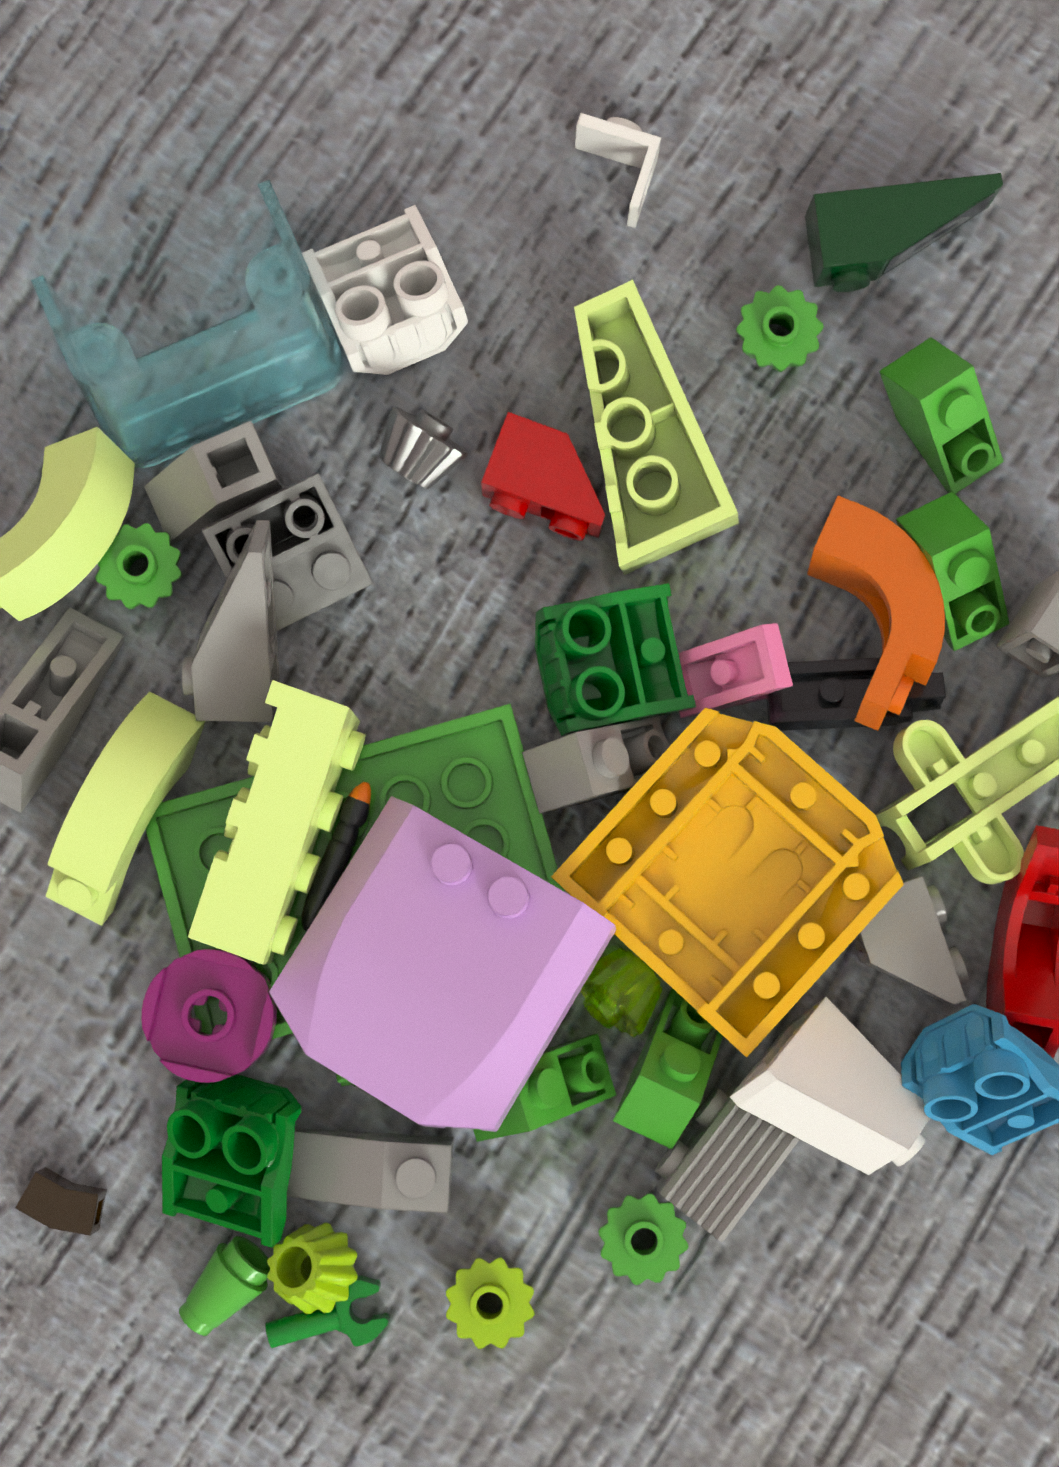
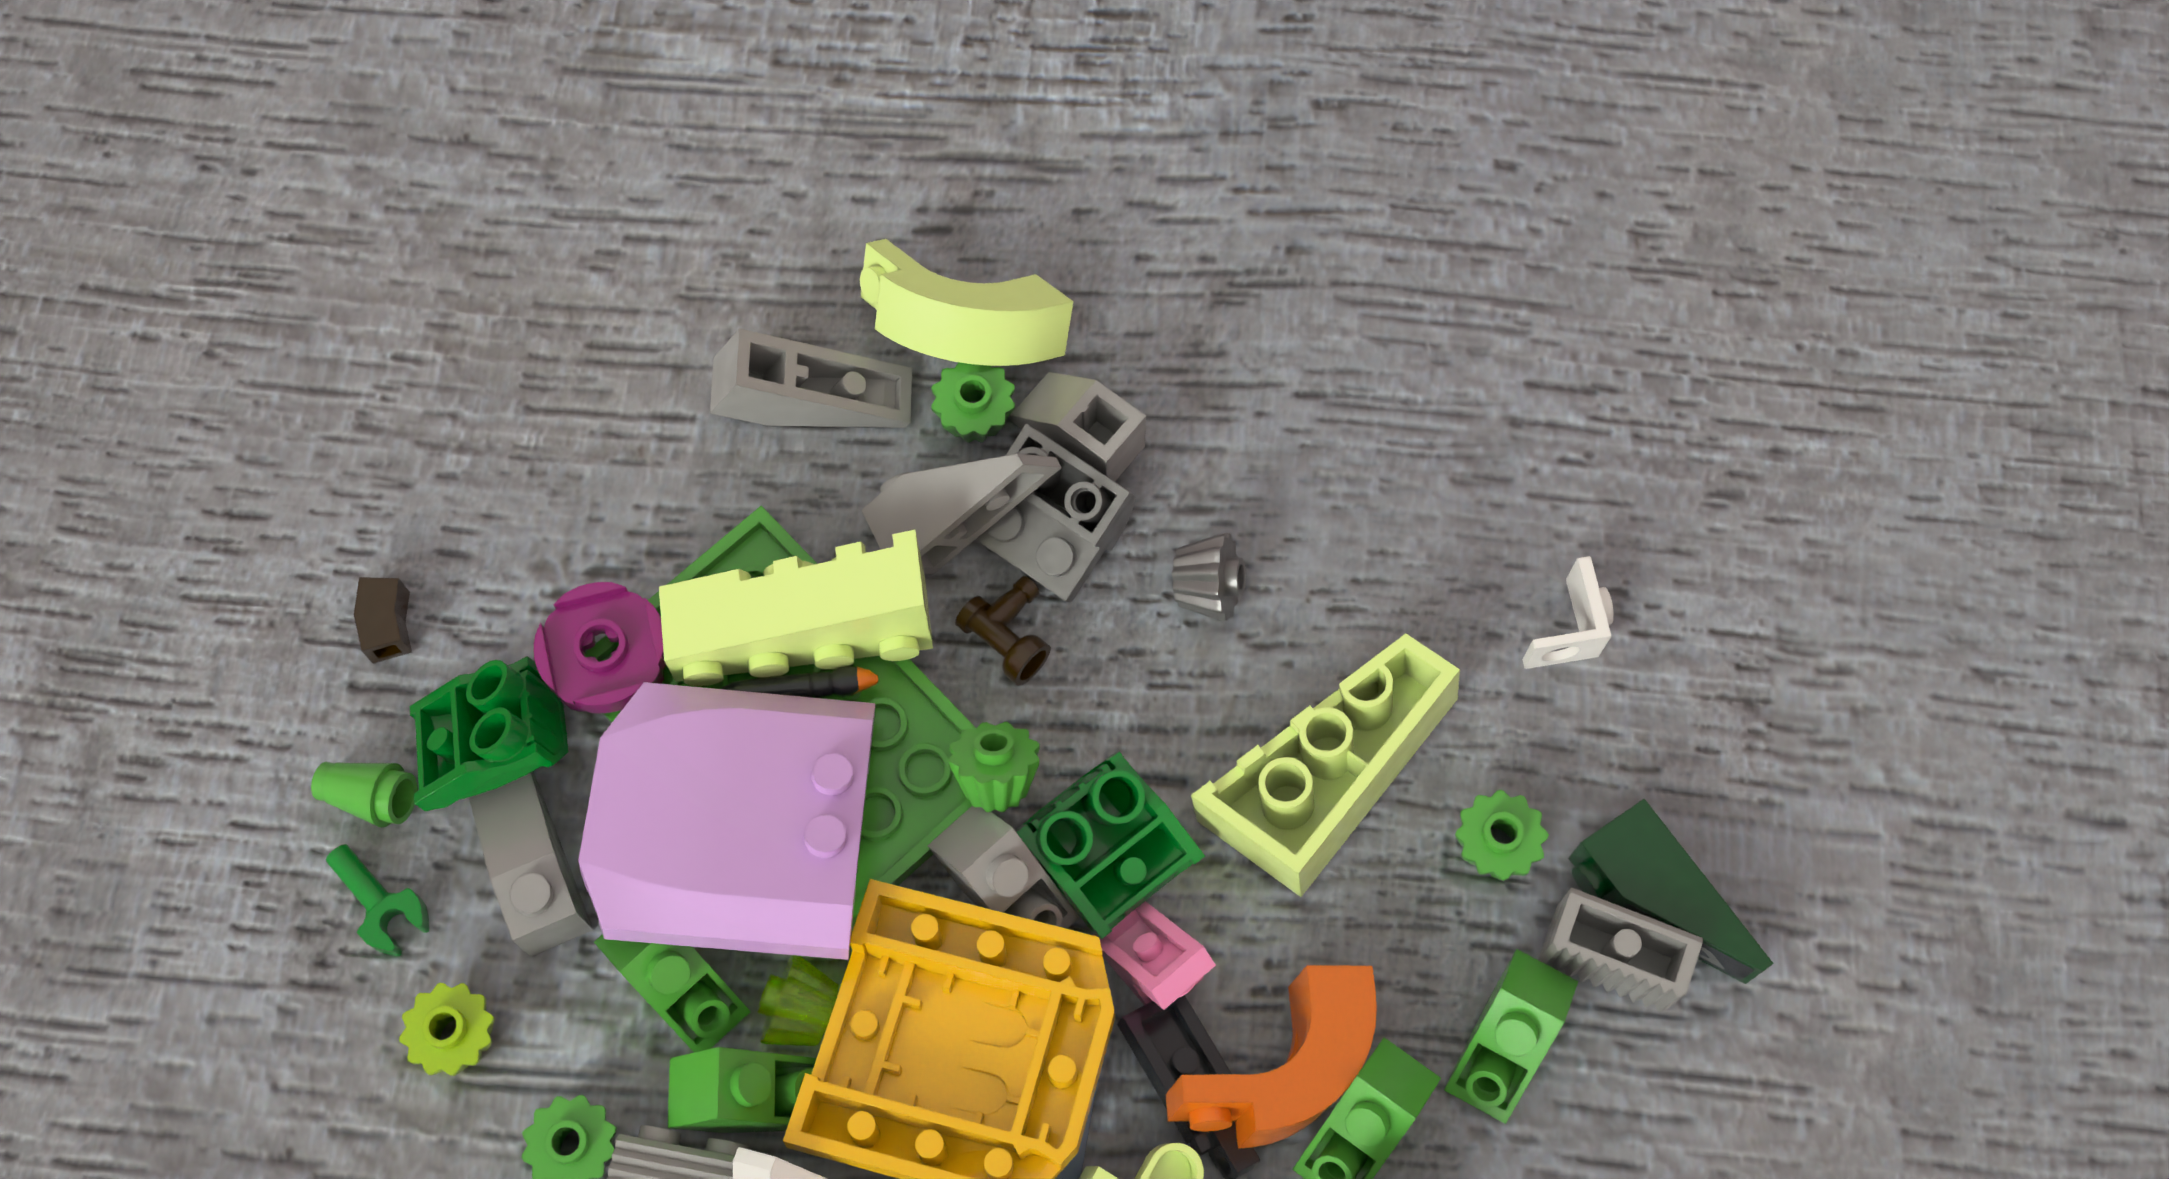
camera: 65 degrees right, 15 degrees down
clear light blue windscreen [31,180,345,468] -> none
yellowish green arch [45,691,206,926] -> none
lime piece [267,1222,358,1314] -> none
white slope [301,205,468,375] -> none
red slope [481,412,605,541] -> none
none -> bright green piece [948,722,1040,812]
none -> dark brown piece [955,576,1051,686]
none -> light grey brick [1539,887,1703,1013]

